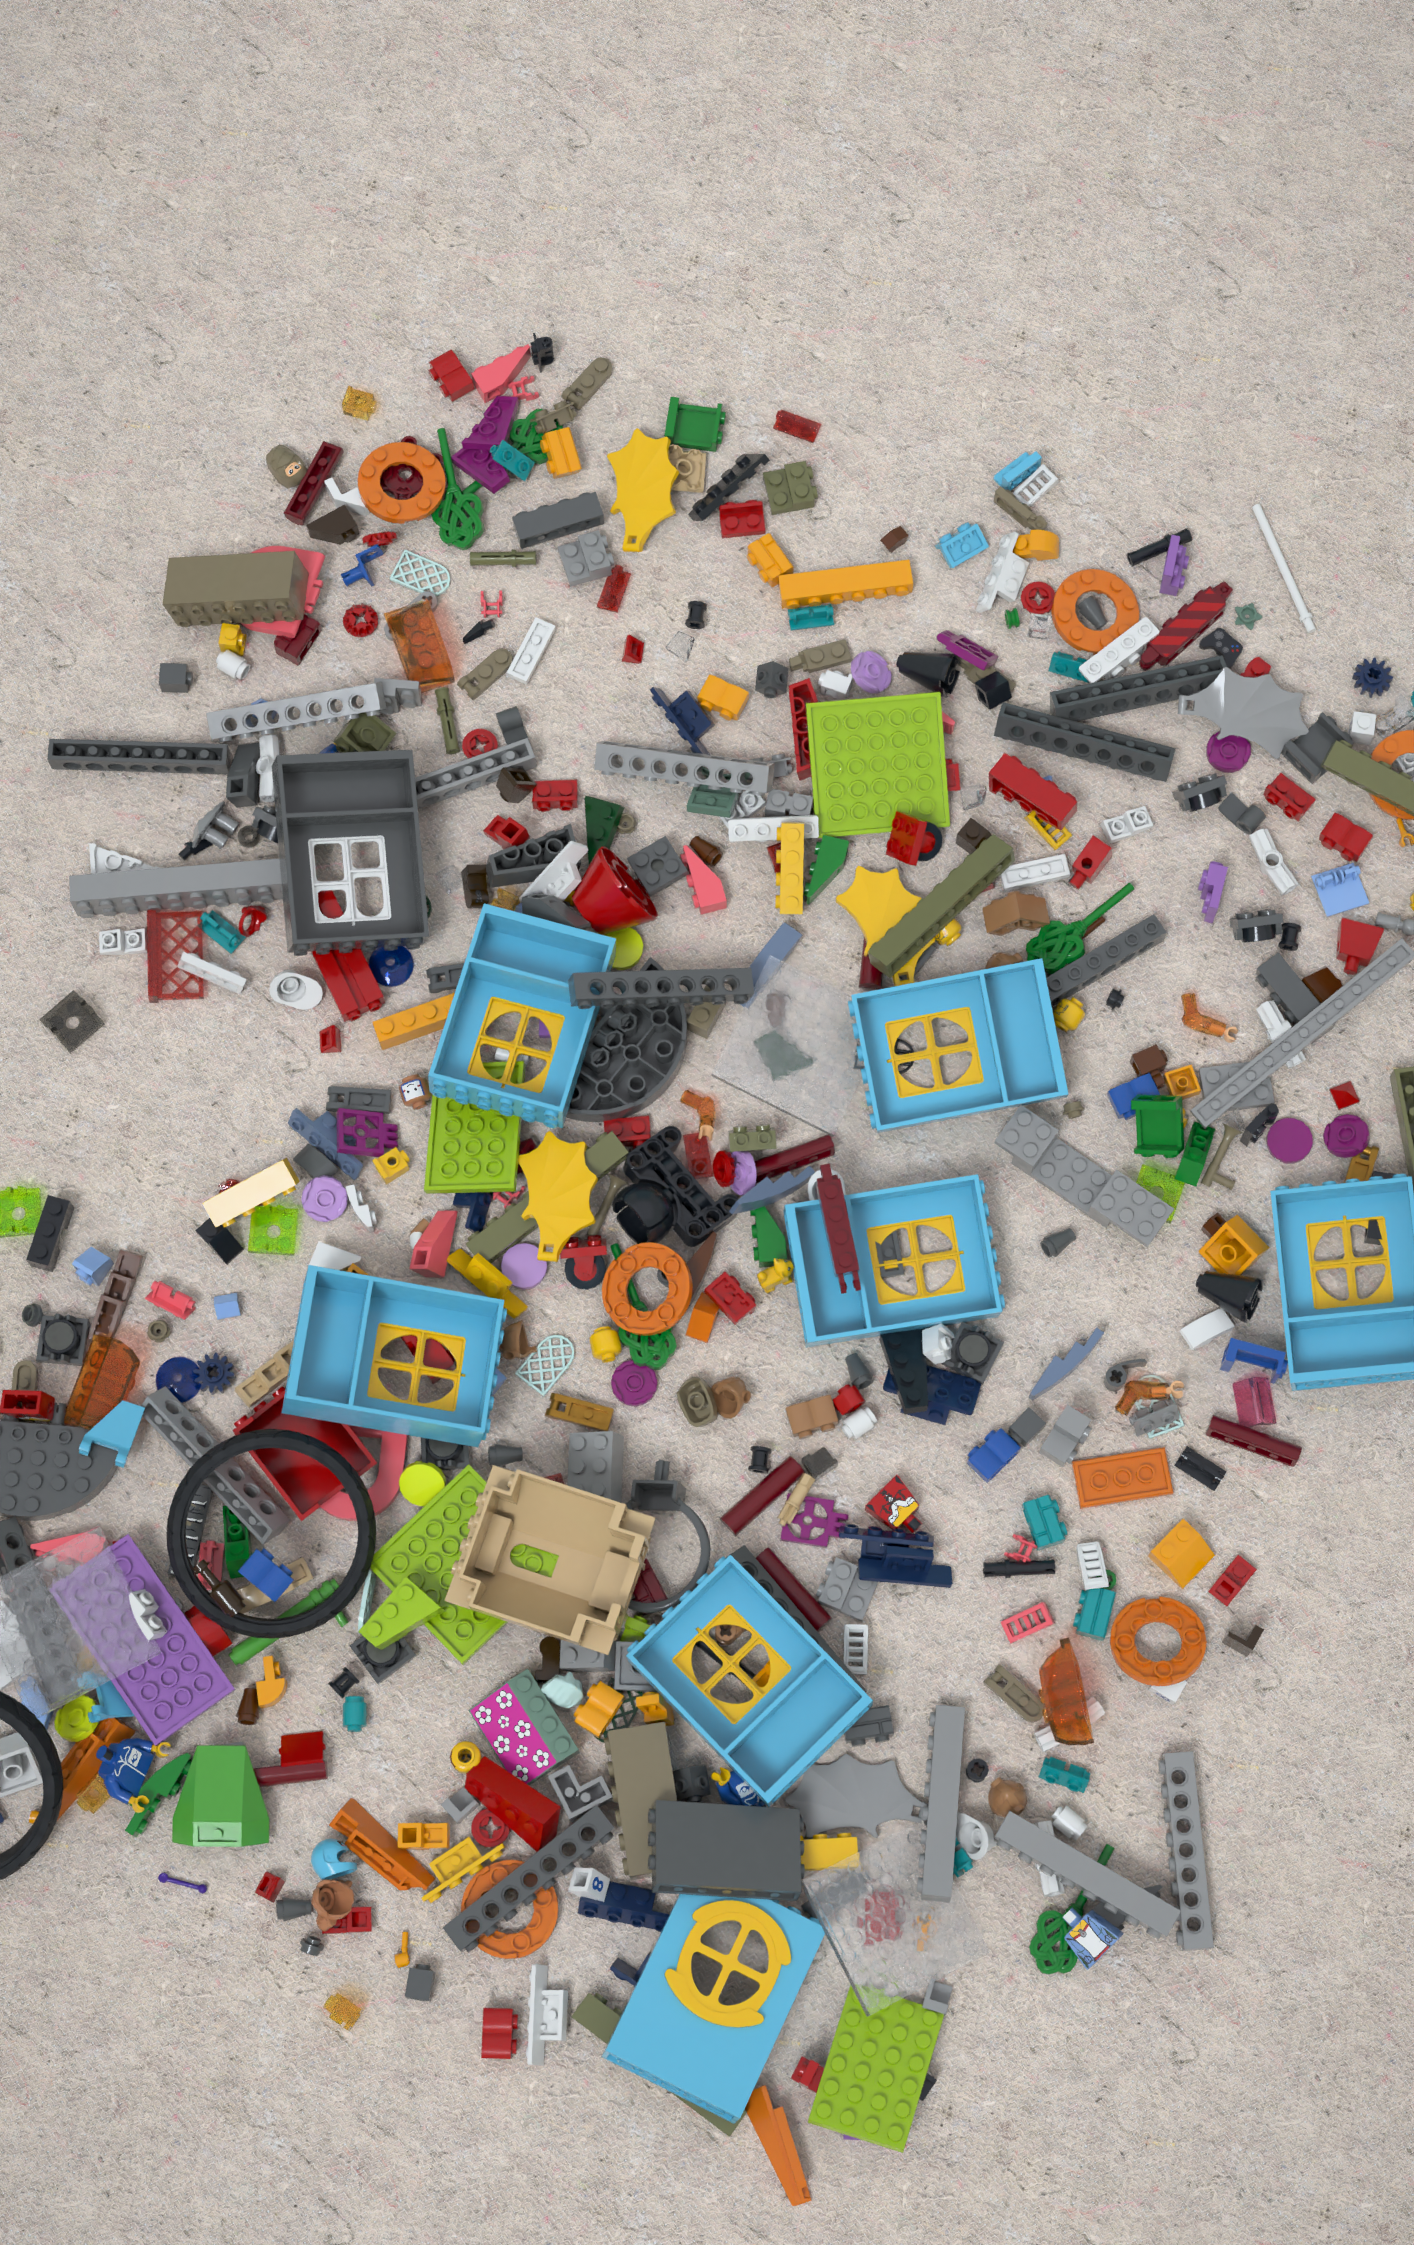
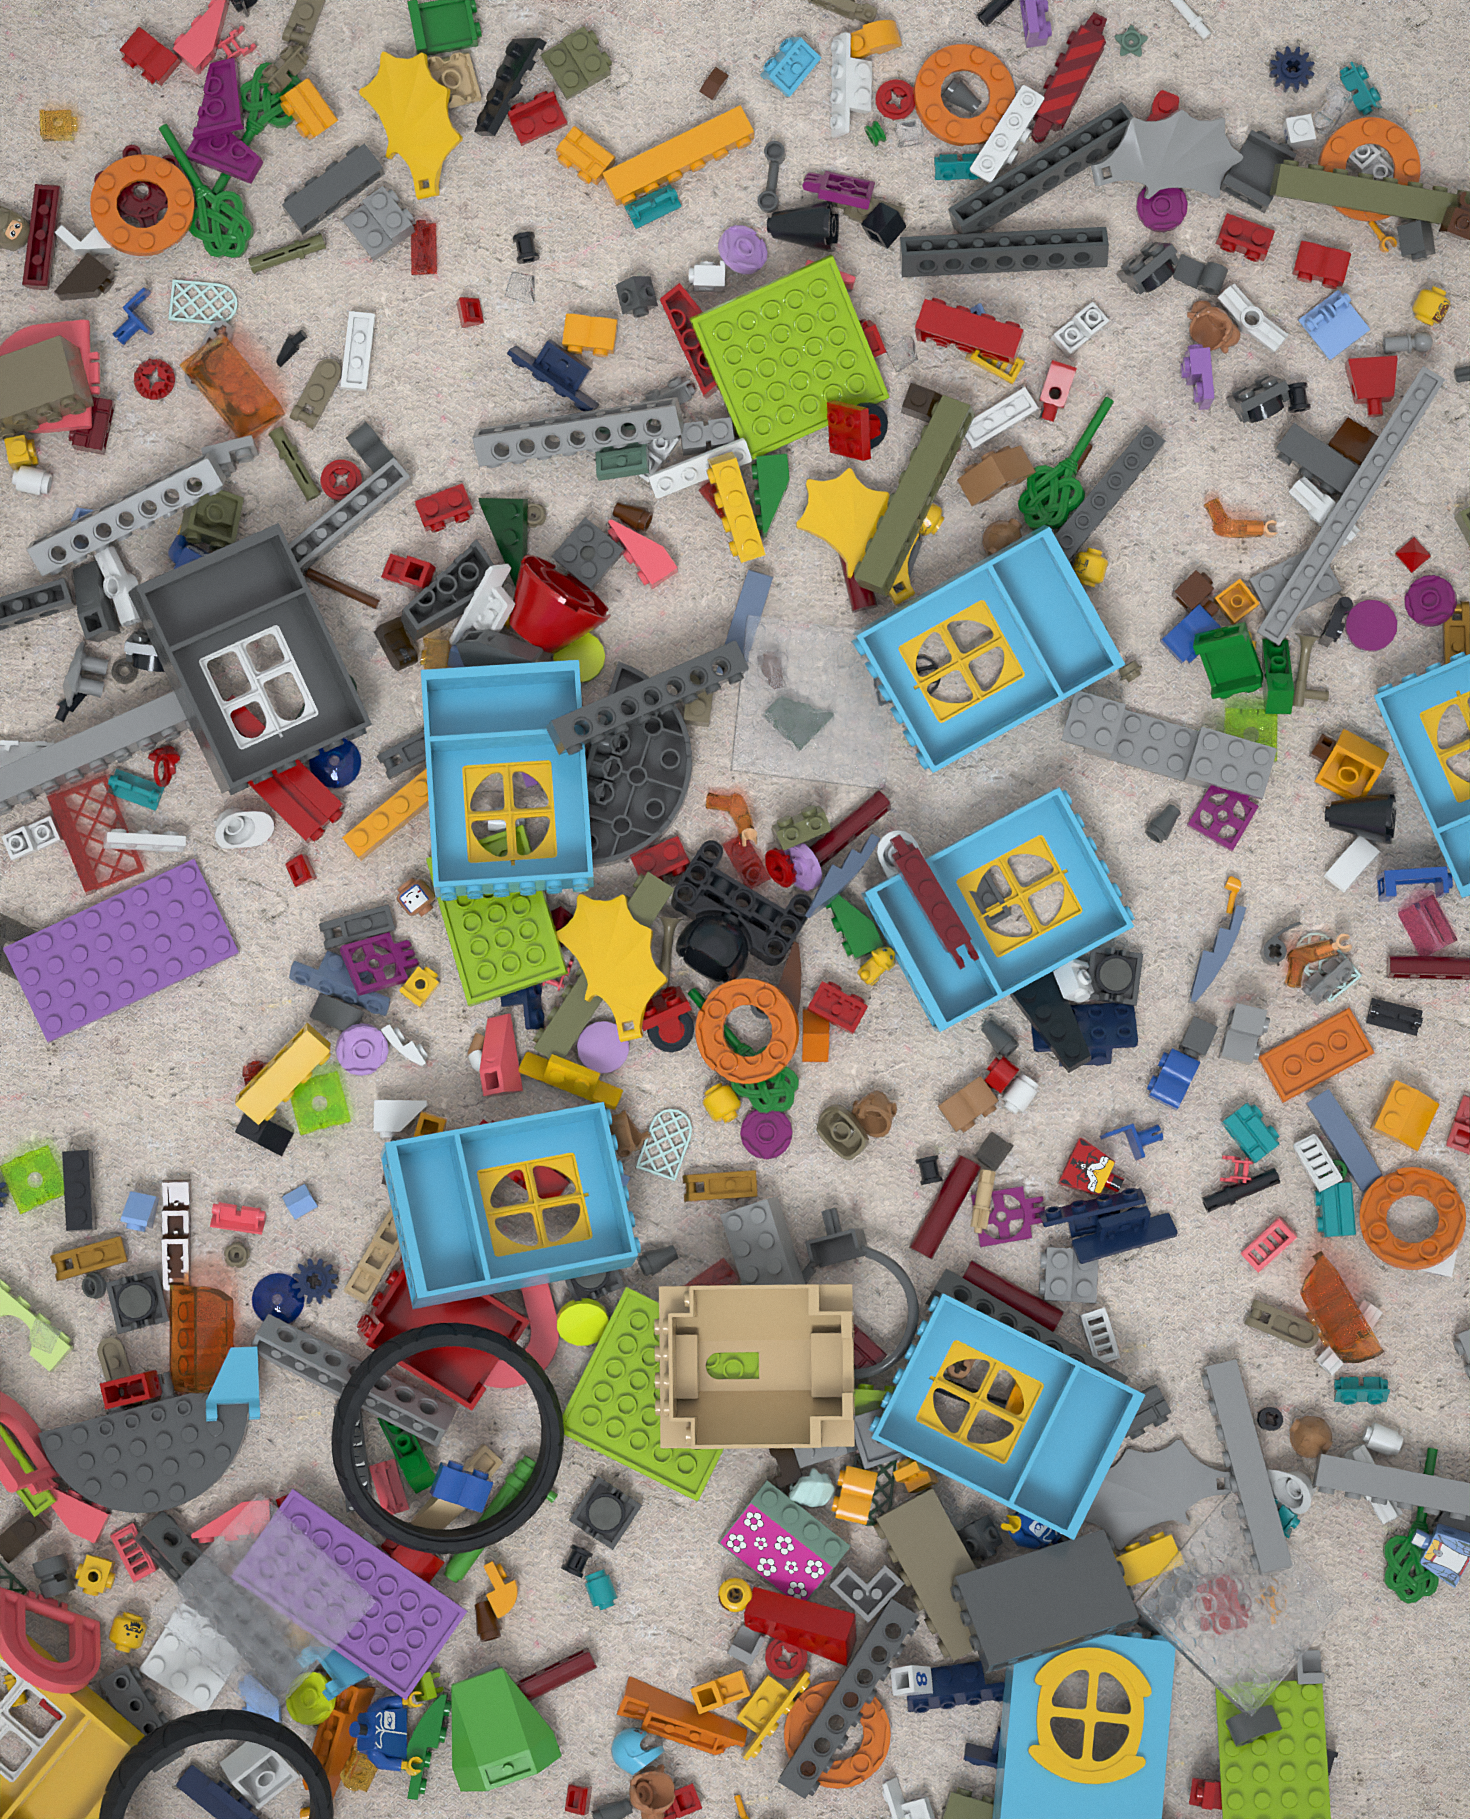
camera: 25 degrees left, 10 degrees up
white slope [129,1589,168,1641] -> none
dark brown piece [193,1559,246,1618] -> none
red piece [279,1731,326,1767] -> none
light aqua window [358,1570,376,1634] -> none
lime wedge [358,1577,446,1650] -> none
red gear [362,531,397,547] -> none
coral piece [481,590,503,618] -> none
teal hinge [490,440,535,481] -> none
dark brown slope [496,767,537,803] -> none
dark tan hinge [789,639,852,673] -> none
black plate [1106,988,1124,1010] -> none
black piece [1199,628,1243,669] -> none
none -> medium lavender plate [3,859,239,1043]
none -> pearl gold plate [50,1236,128,1282]
none -> reddish brown bar [305,568,380,609]
none -> lime tile [413,1671,444,1702]
none -> dark grey bar [757,141,786,213]
none -> blue bracket [1100,1124,1163,1161]
none -> nougat hair [1187,300,1240,354]
none -> magenta piece [1187,785,1259,852]
none -> light orange hand [1224,876,1241,914]
none -> dark grey panel [1225,1705,1282,1747]
none -> sand blue slope [1306,1089,1383,1192]

